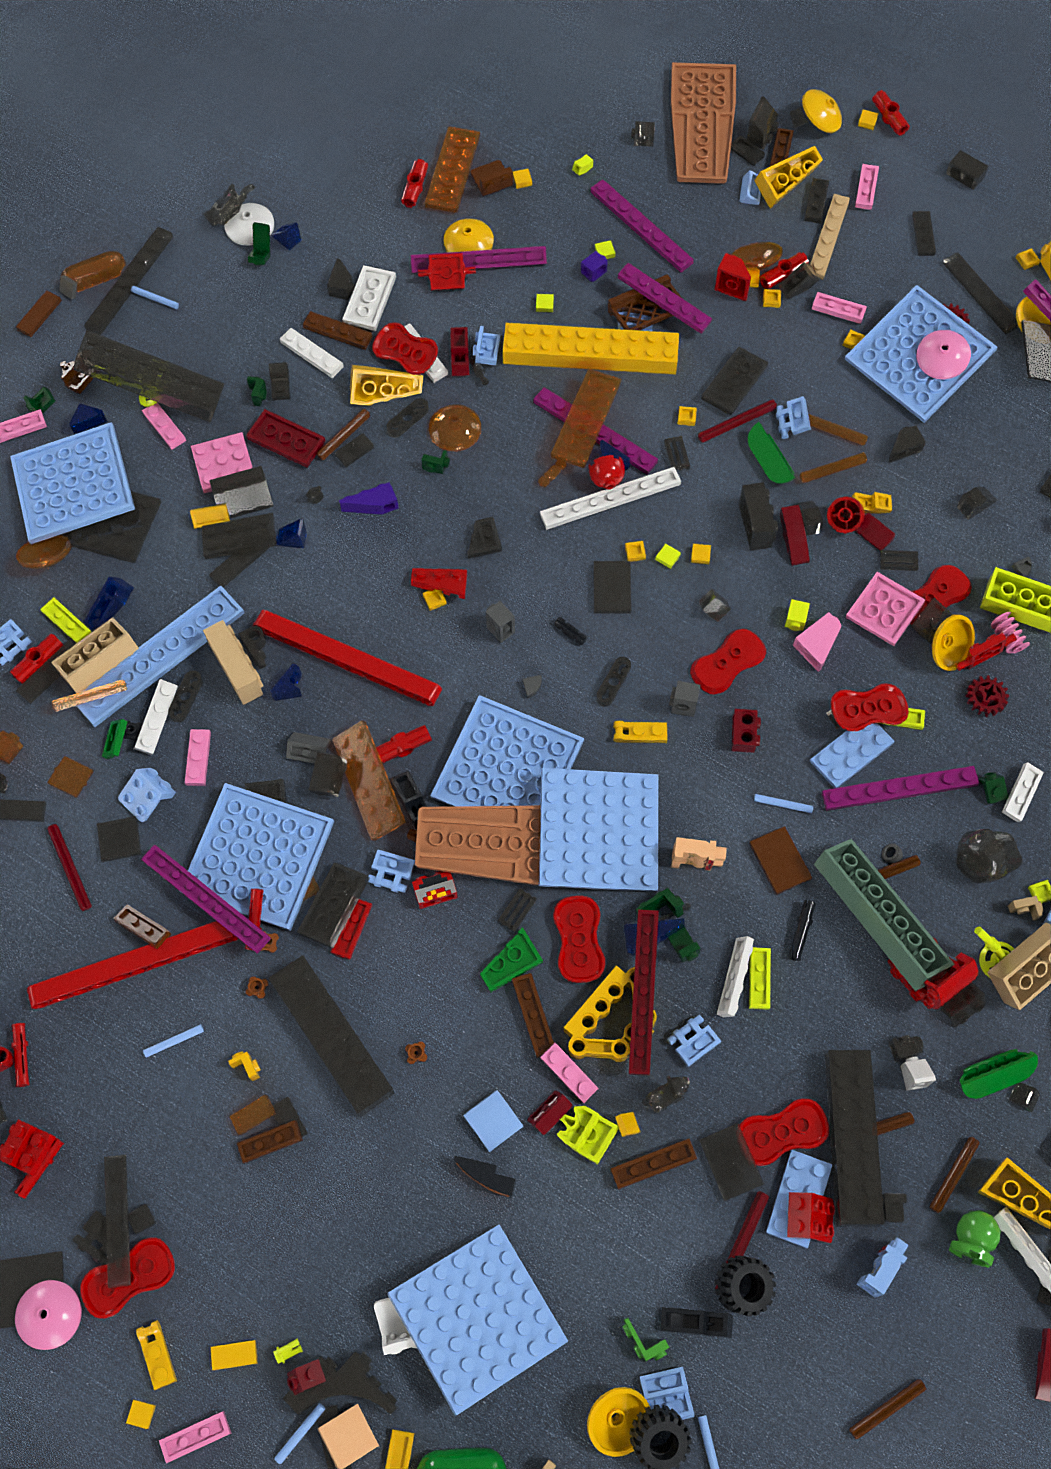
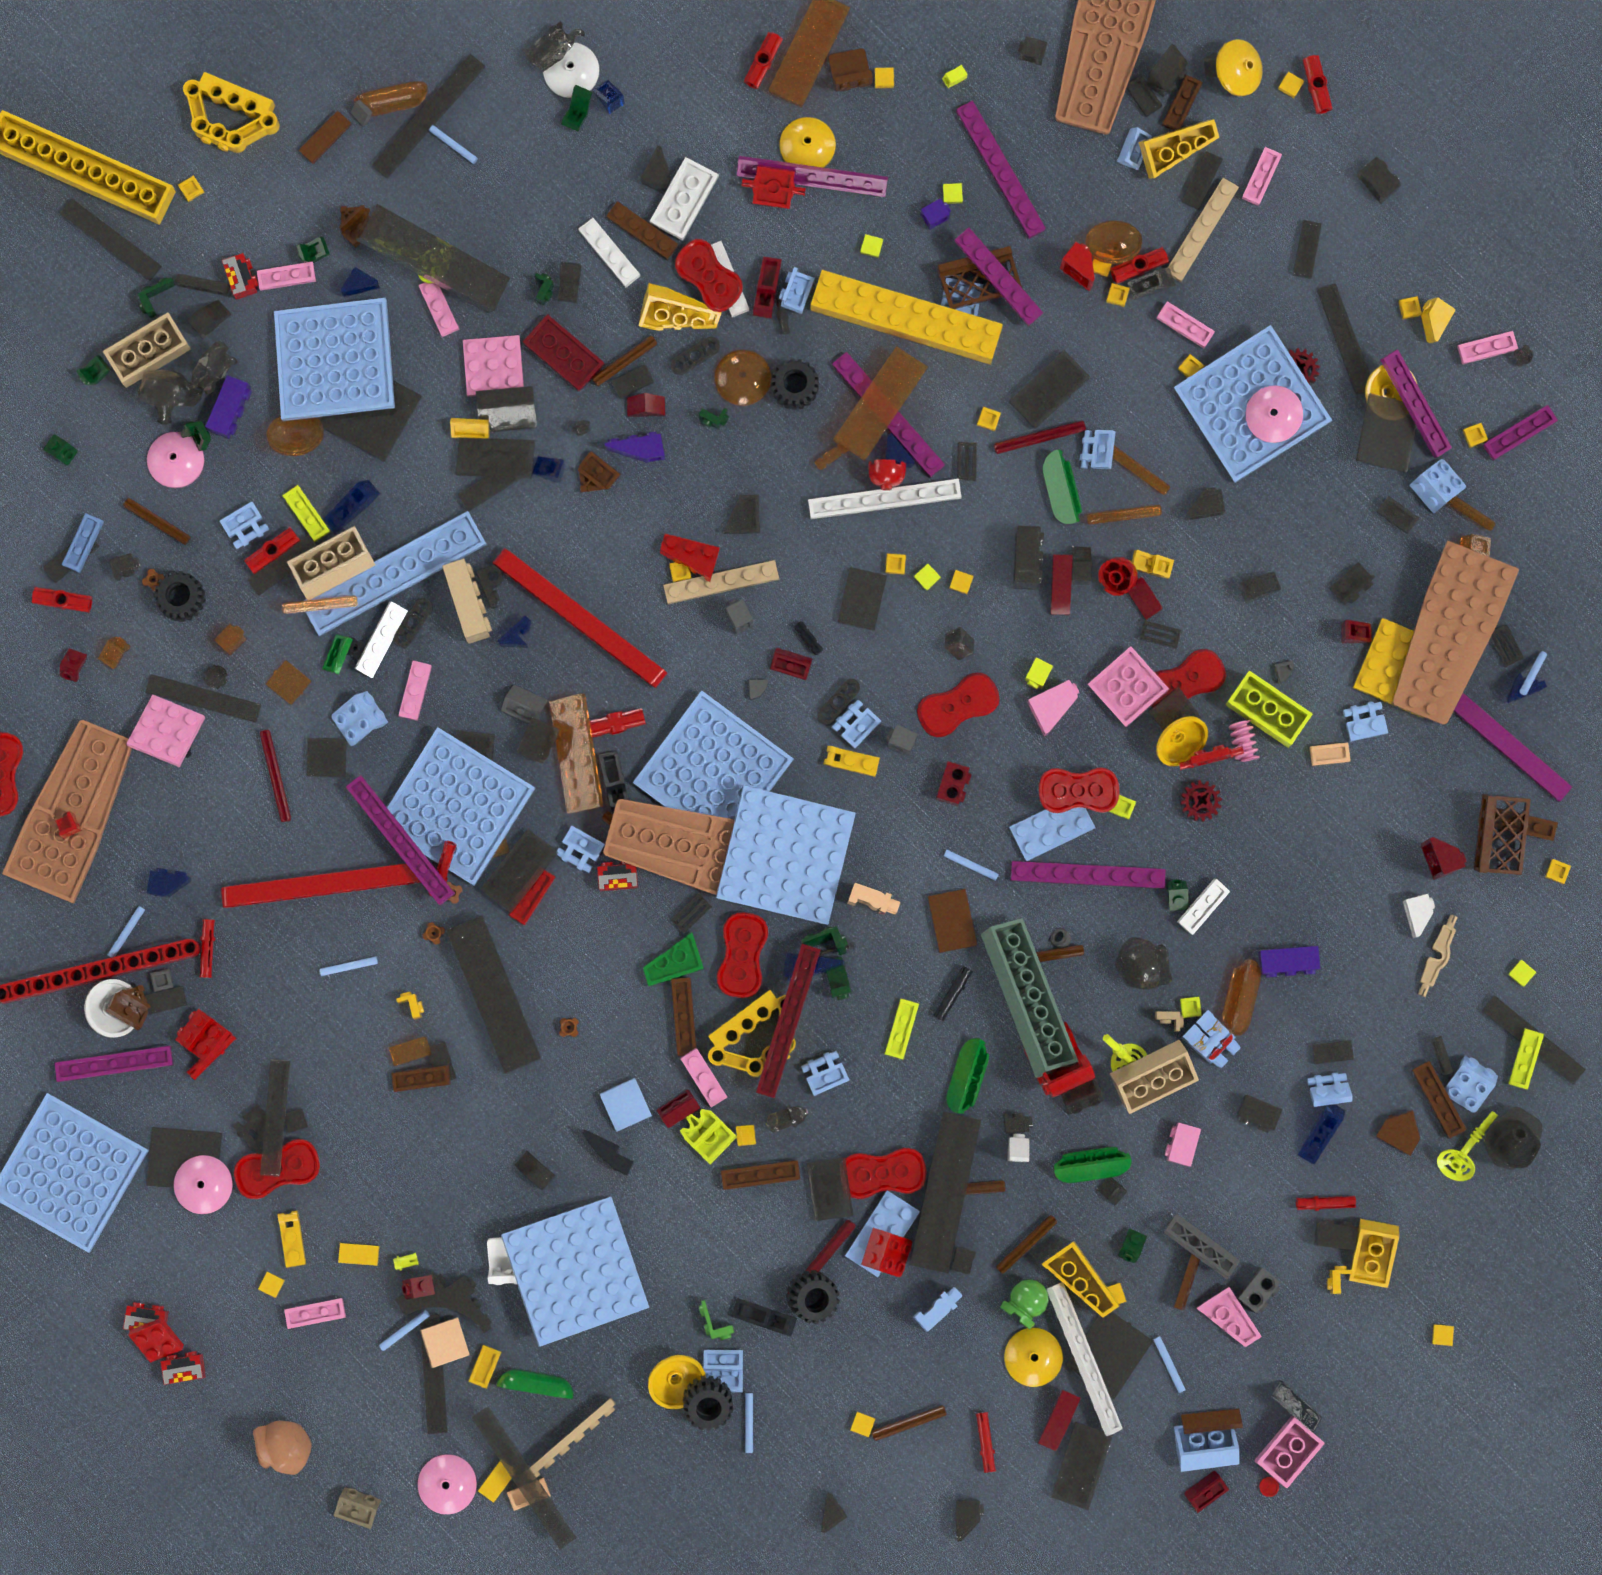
camera: 10 degrees right, 15 degrees up
tile [113,904,171,949] -> none
white plate [717,936,754,1017] -> none
none -> clear smoke slope [515,1150,557,1190]
none -> reddish brown slope [578,451,621,492]
none -> dark red slope [627,393,665,417]
none -> tan plate [664,560,779,604]
none -> dark red slope [770,648,813,680]
none -> black tyre [771,358,819,410]
none -> light blue plate [832,700,881,749]
none -> yellow tile [850,1412,875,1437]
none -> green brick [947,1038,989,1114]
none -> red pin [976,1412,996,1473]
none -> yellow dish [1004,1328,1063,1387]

